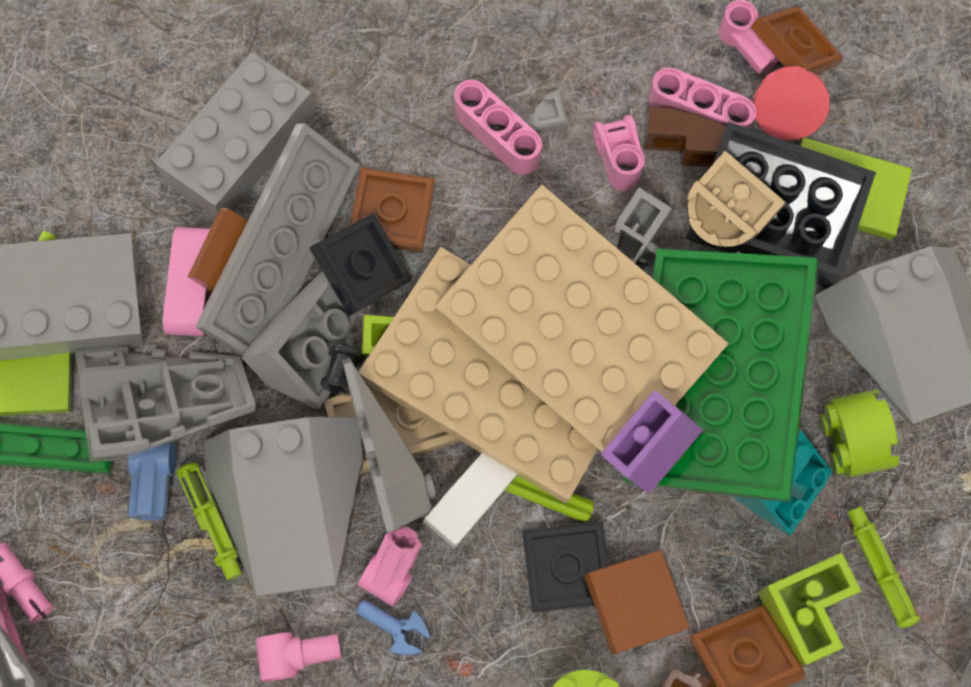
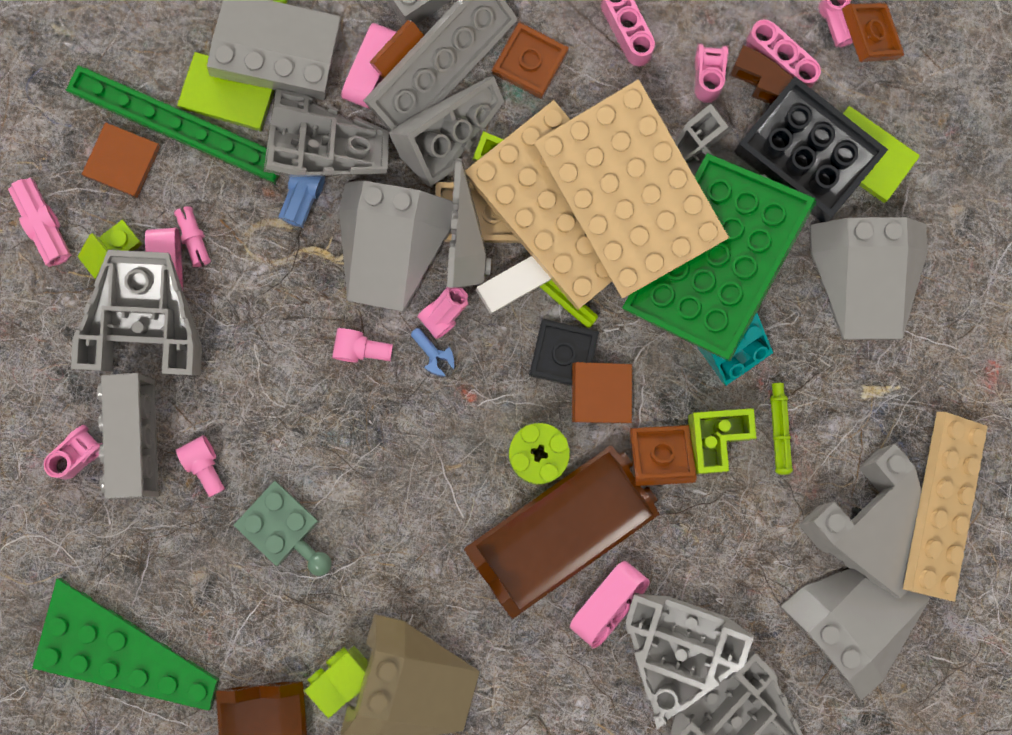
camera: 20 degrees right, 10 degrees up
lime piece [176,462,242,581] -> none
black tile [309,213,412,316] -> none
black bush [320,345,365,396] -> none
light grey tile [530,90,568,134] -> none
medium lavender brick [601,390,703,494] -> none
tan slope [687,151,787,246] -> none
coral tile [753,66,830,141] -> none
lime brick [819,389,899,478] -> none

